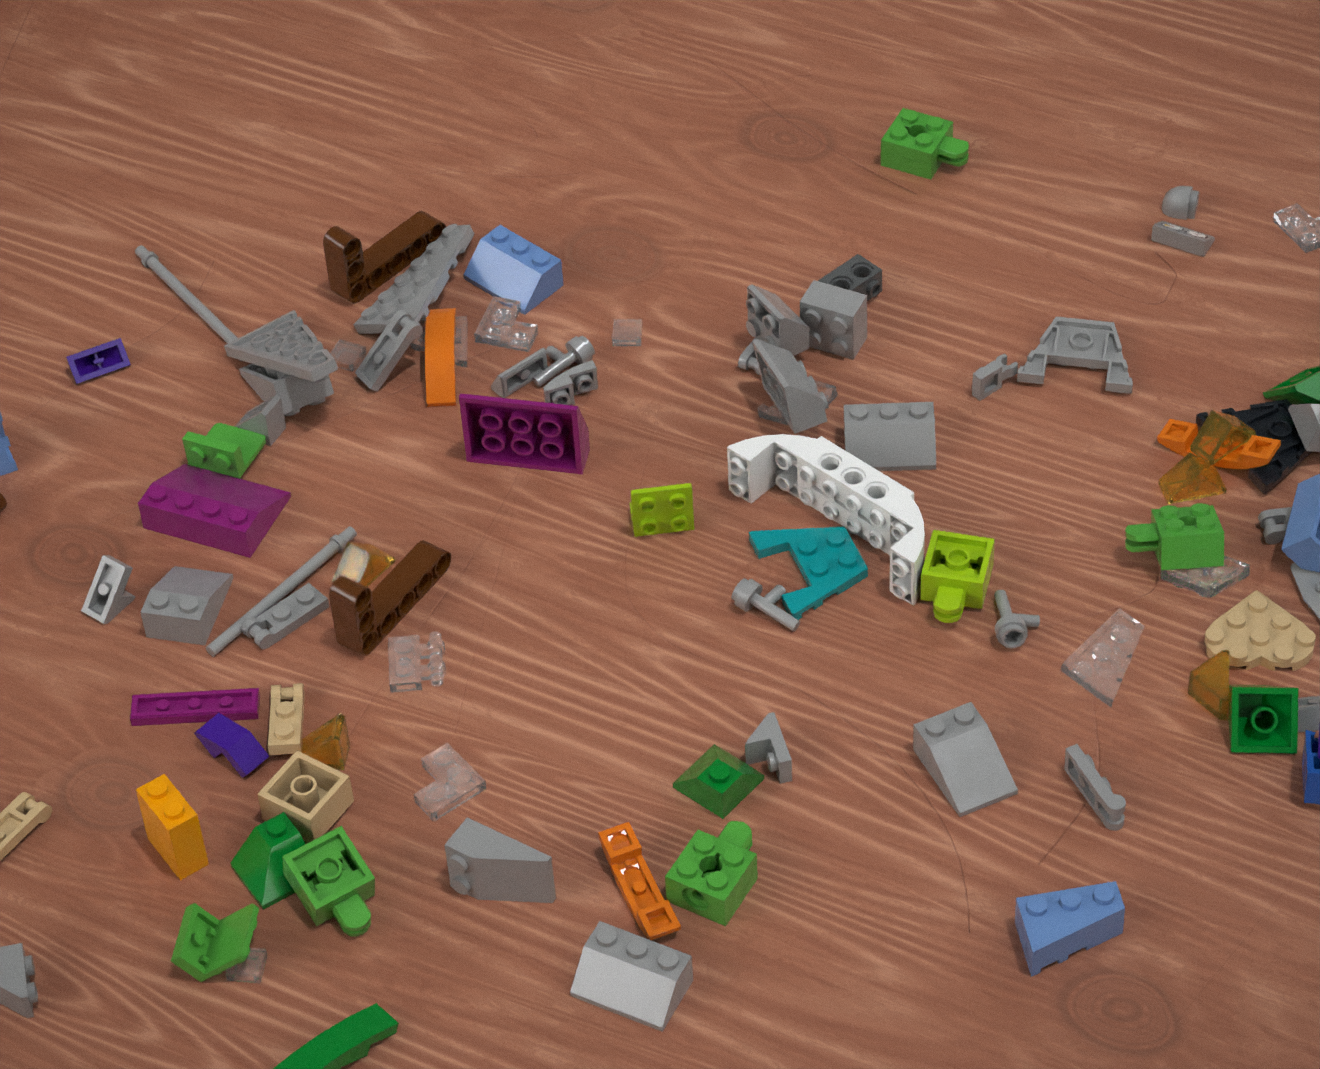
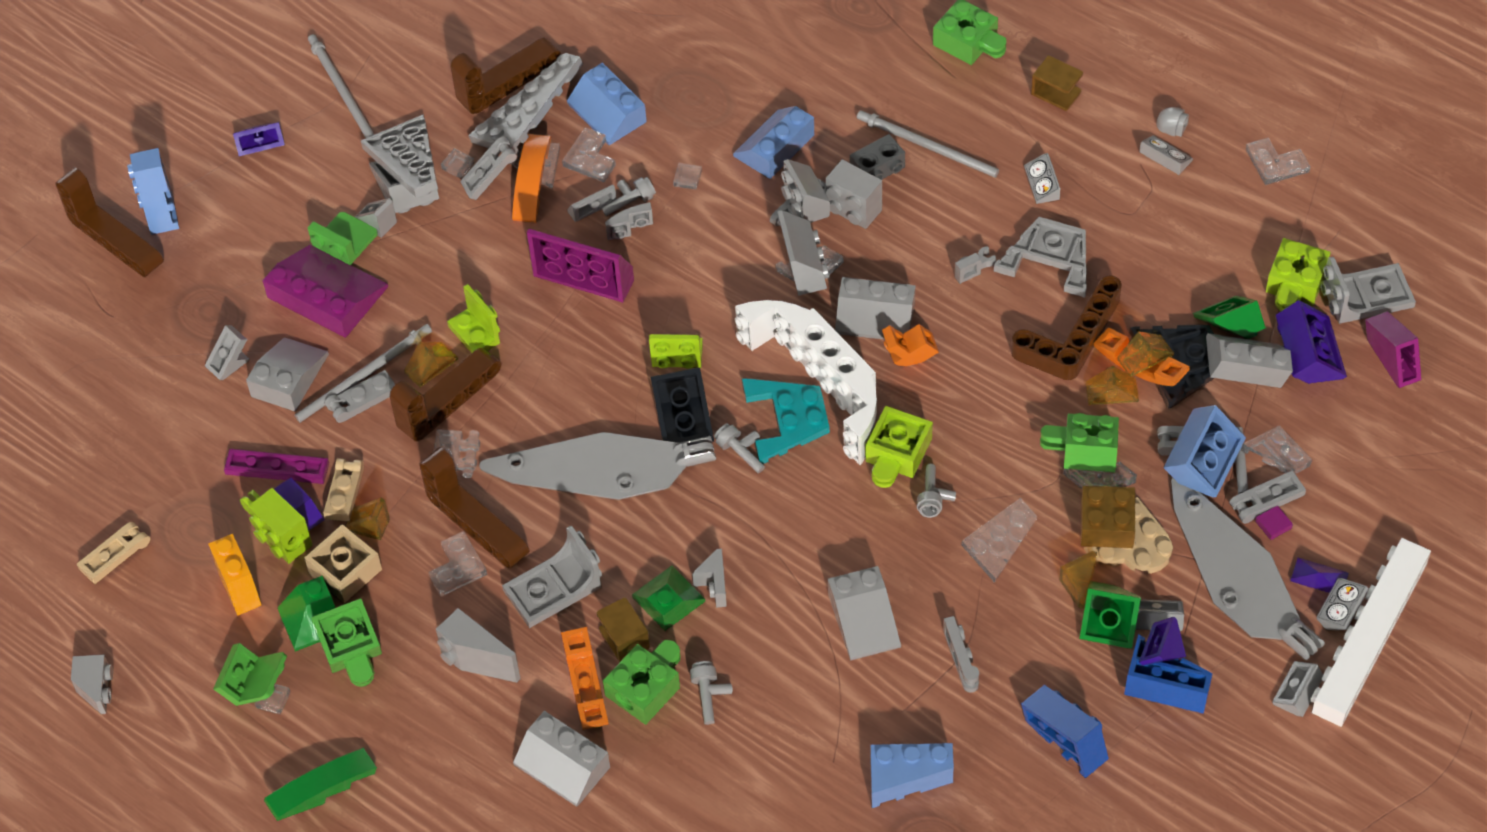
camera: 10 degrees right, 10 degrees up
none -> lime brick [240,488,313,564]
none -> reddish brown beam [419,447,530,569]
none -> lime bracket [447,284,500,353]
none -> light grey wing [479,432,716,500]
none -> light grey bracket [502,526,602,628]
none -> pearl gold piece [596,597,650,663]
none -> black slope [651,368,714,443]
none -> light grey piece [690,661,733,725]
none -> medium blue slope [733,106,815,179]
none -> light grey bar [857,110,999,178]
none -> orange brick [882,324,939,366]
none -> reddish brown beam [1011,275,1122,380]
none -> blue wedge [1021,685,1109,778]
none -> slope [1024,153,1060,204]
none -> pearl gold piece [1031,55,1083,111]
none -> pearl gold brick [1081,486,1135,548]

